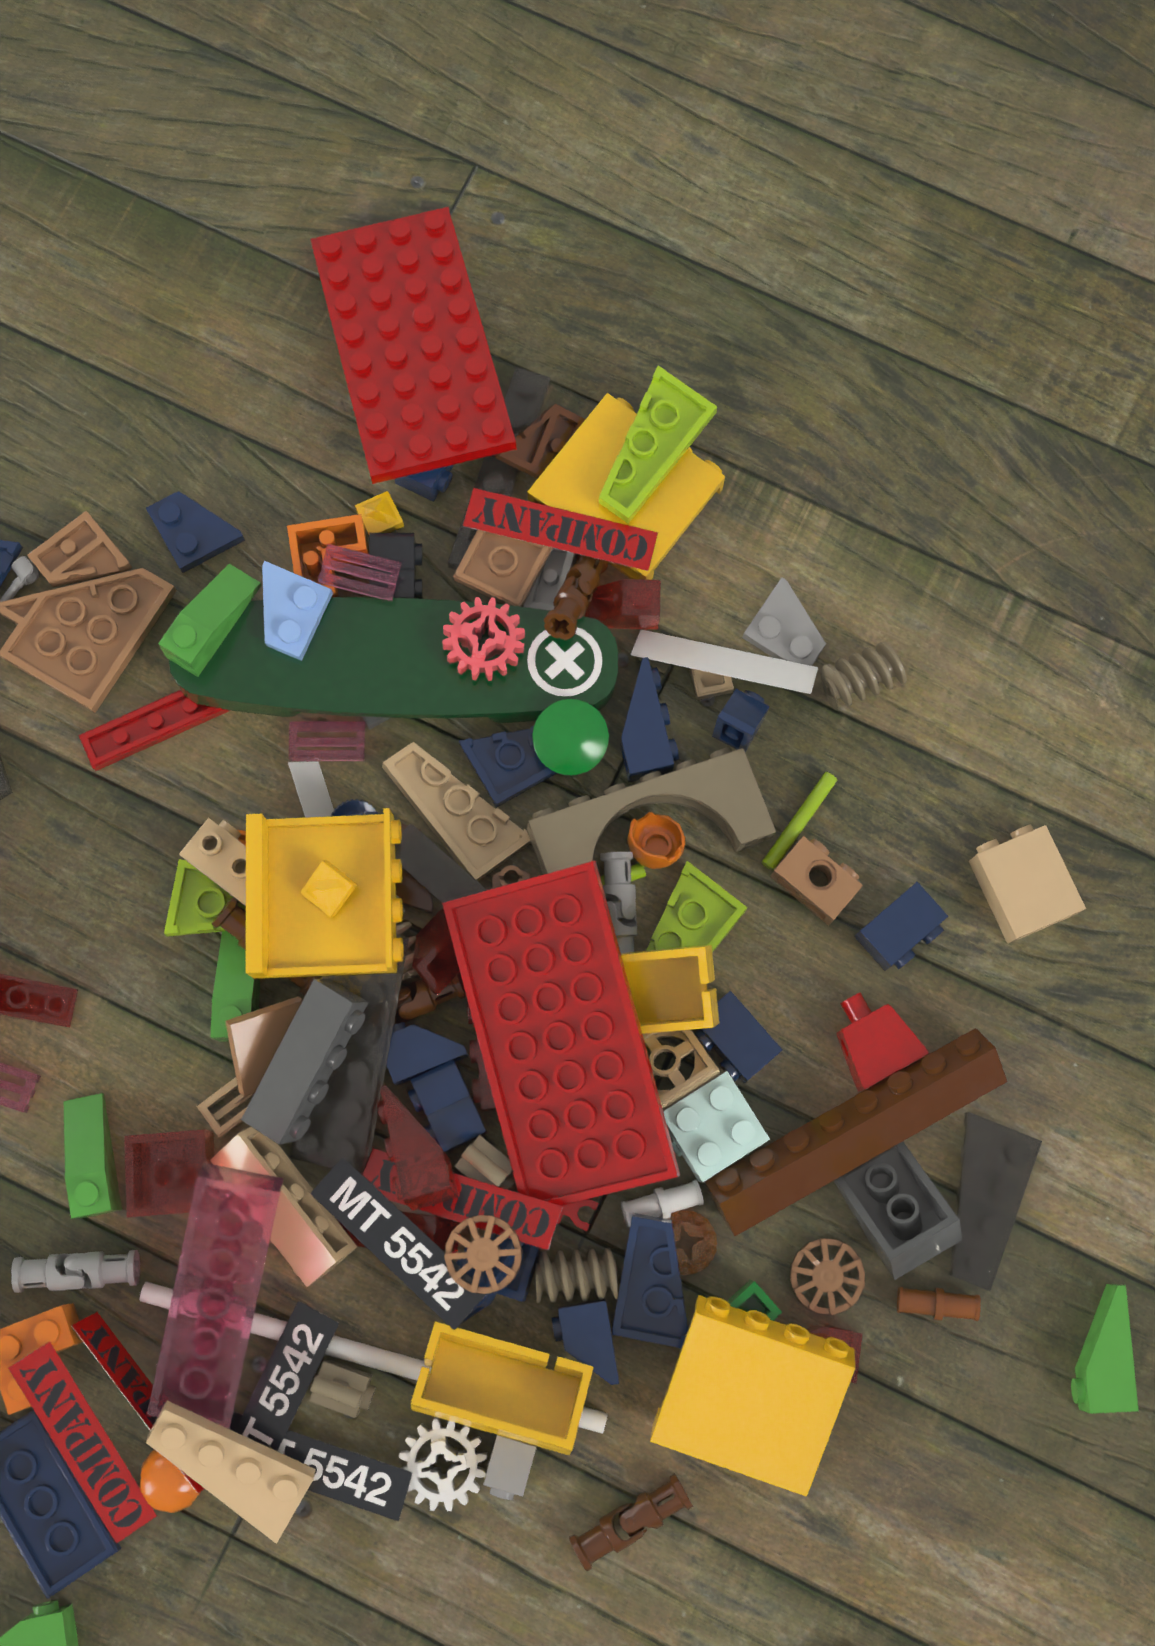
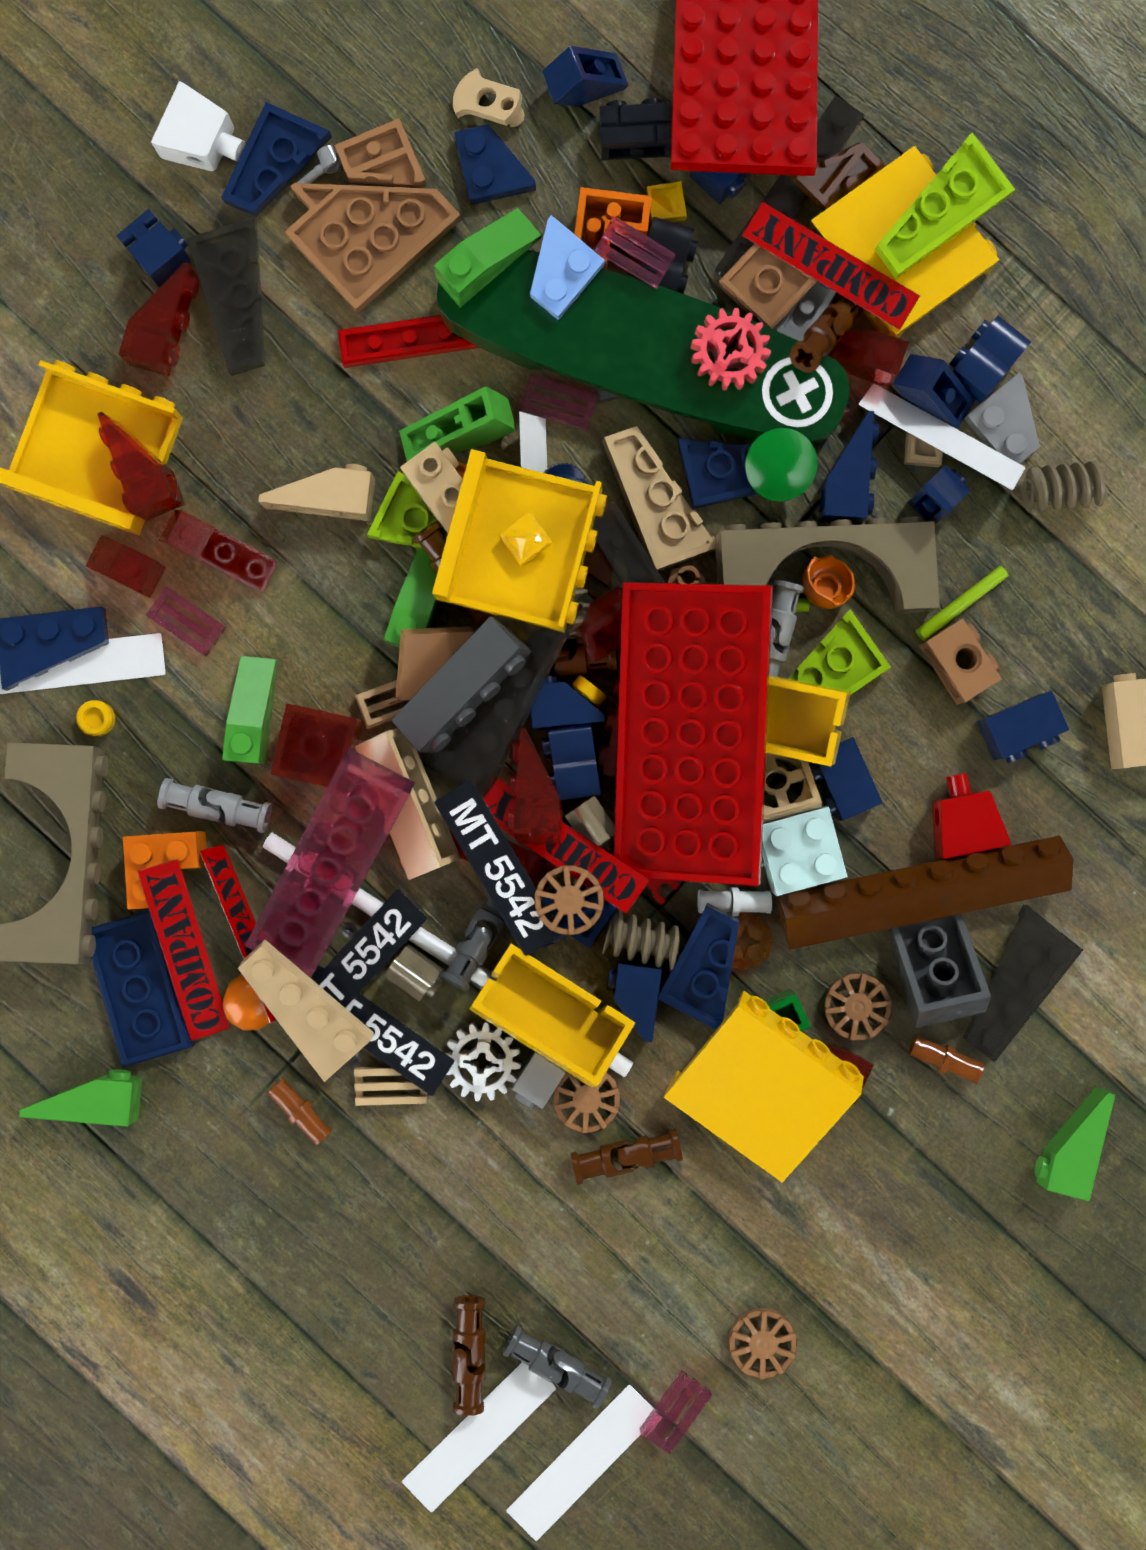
camera: 20 degrees right, 10 degrees up
none -> tan slope [258,464,375,521]
none -> dark orange pin [266,1077,332,1146]
none -> tan tile [354,1067,428,1106]
none -> bright green slope [399,386,517,461]
none -> dark grey piece [440,896,506,992]
none -> tan piece [453,68,525,127]
none -> dark blue slope [542,46,629,107]
none -> medium nougat wheel [553,1072,620,1133]
none -> yellow tile [572,675,607,707]
none -> black brick [599,98,672,161]
none -> dark blue slope [893,354,975,429]
none -> dark blue brick [949,315,1031,403]

